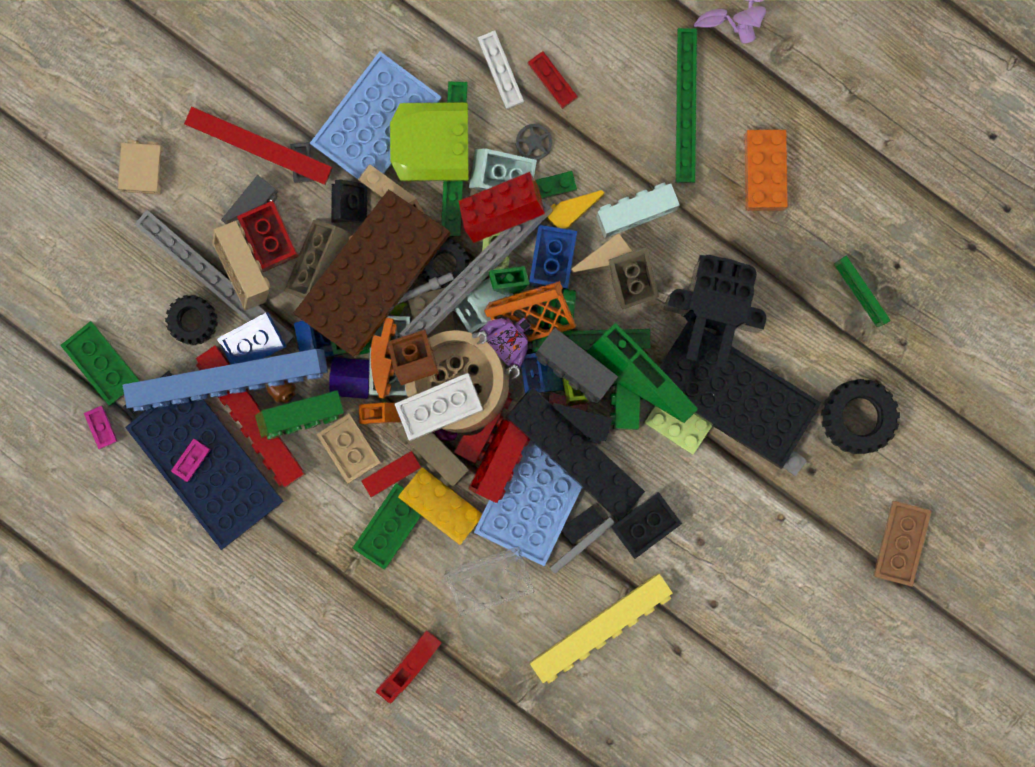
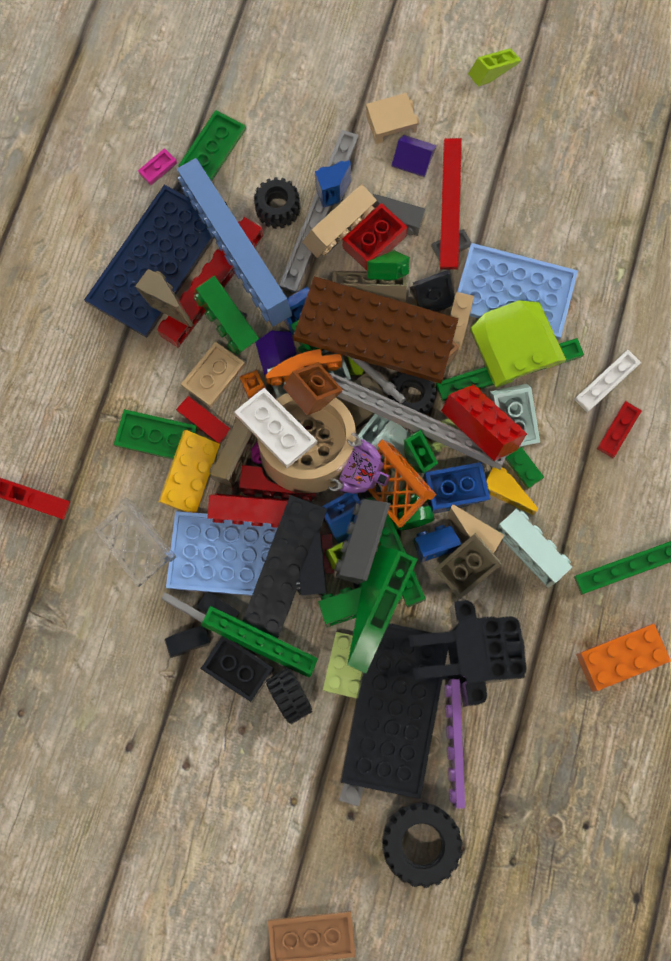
camera: 75 degrees right, 10 degrees down
dark pink plate [171,439,210,482] -> none
plate [217,312,287,365] -> none
dark orange head [267,380,296,403] -> none
dark grey wheel [516,124,552,160] -> none
light yellow brick [529,573,673,684] -> none
green tile [834,255,891,327] -> none
none -> dark tan slope [135,269,193,327]
none -> black slope [164,626,210,658]
none -> green plate [201,606,318,678]
none -> black tyre [266,667,312,724]
none -> blue slope [315,160,351,208]
none -> green slope [367,250,410,280]
none -> dark purple slope [392,135,437,177]
none -> blue slope [413,525,461,563]
none -> medium lavender plate [444,679,465,808]
none -> lime slope [468,48,521,86]

